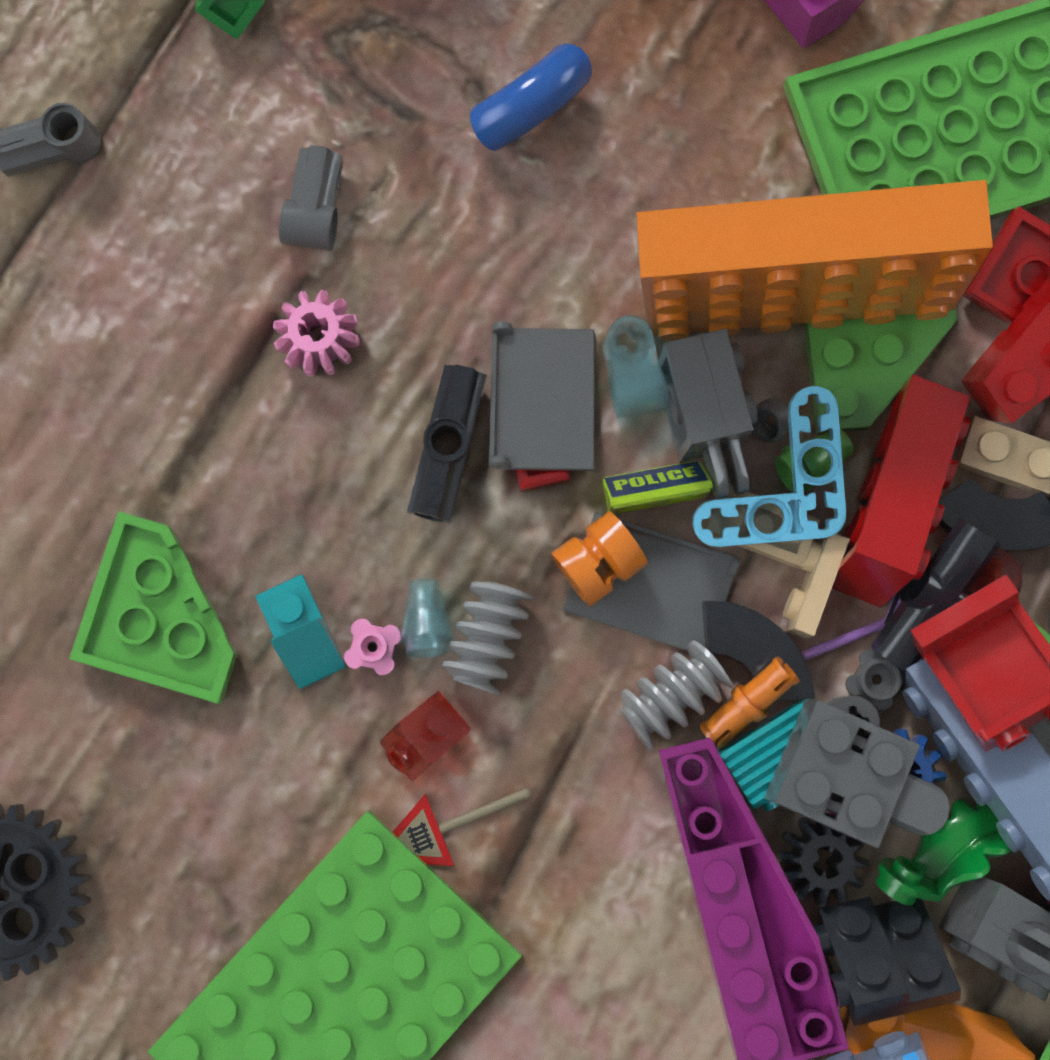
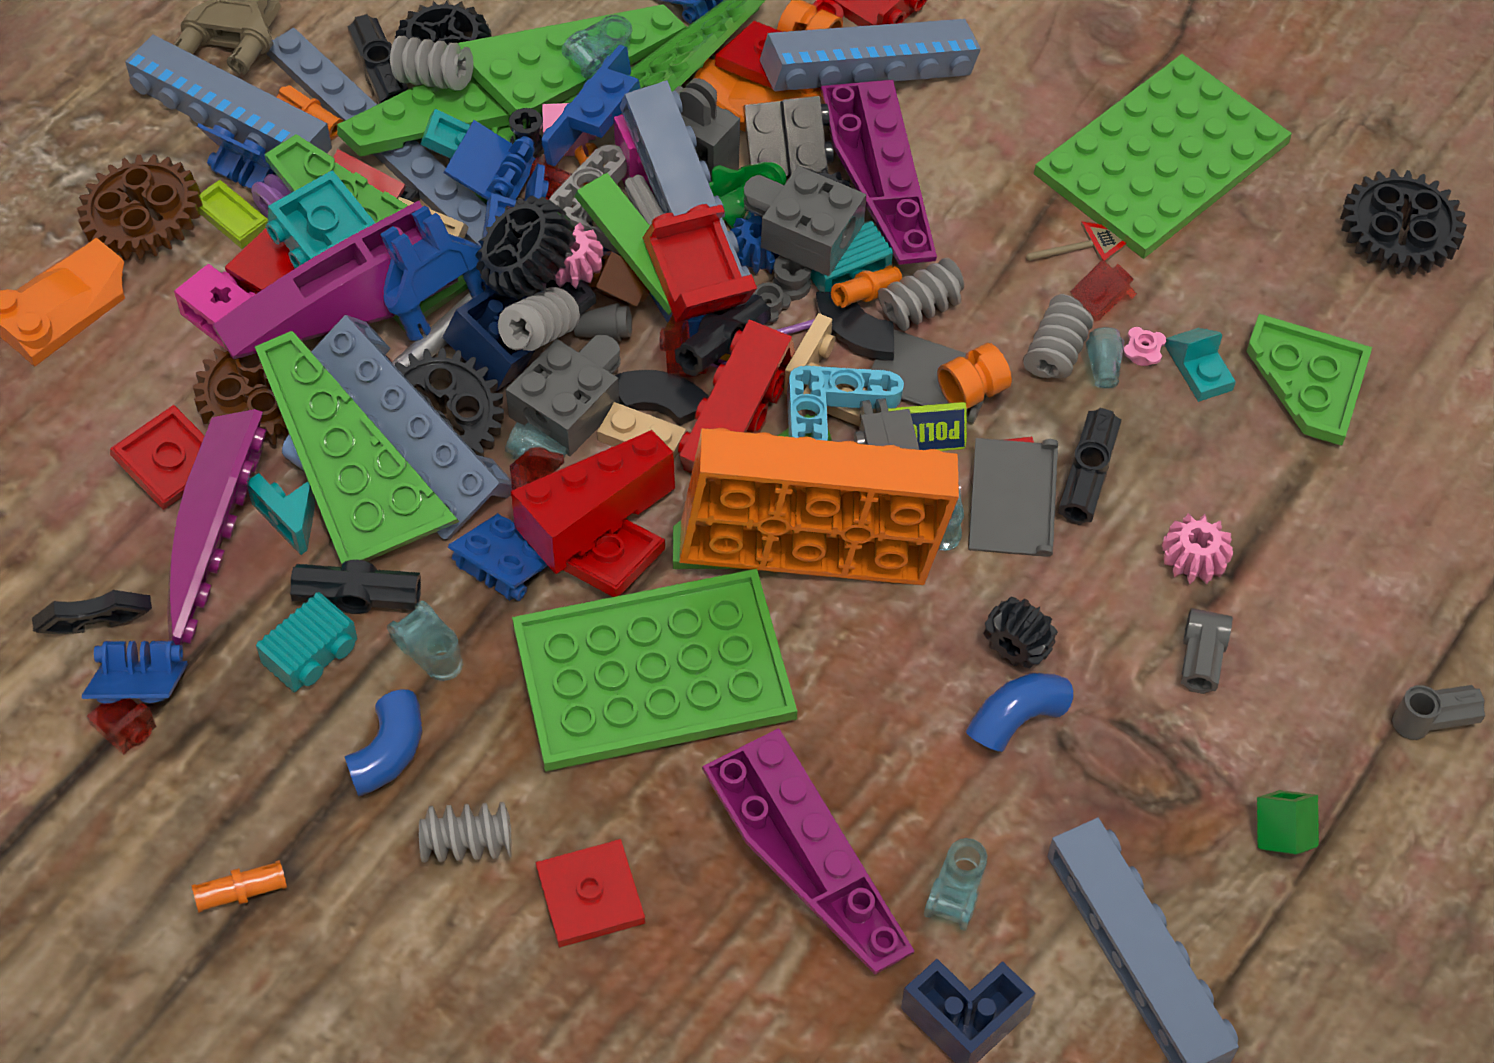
camera: 175 degrees left, 25 degrees down
none -> black gear [983,596,1058,669]

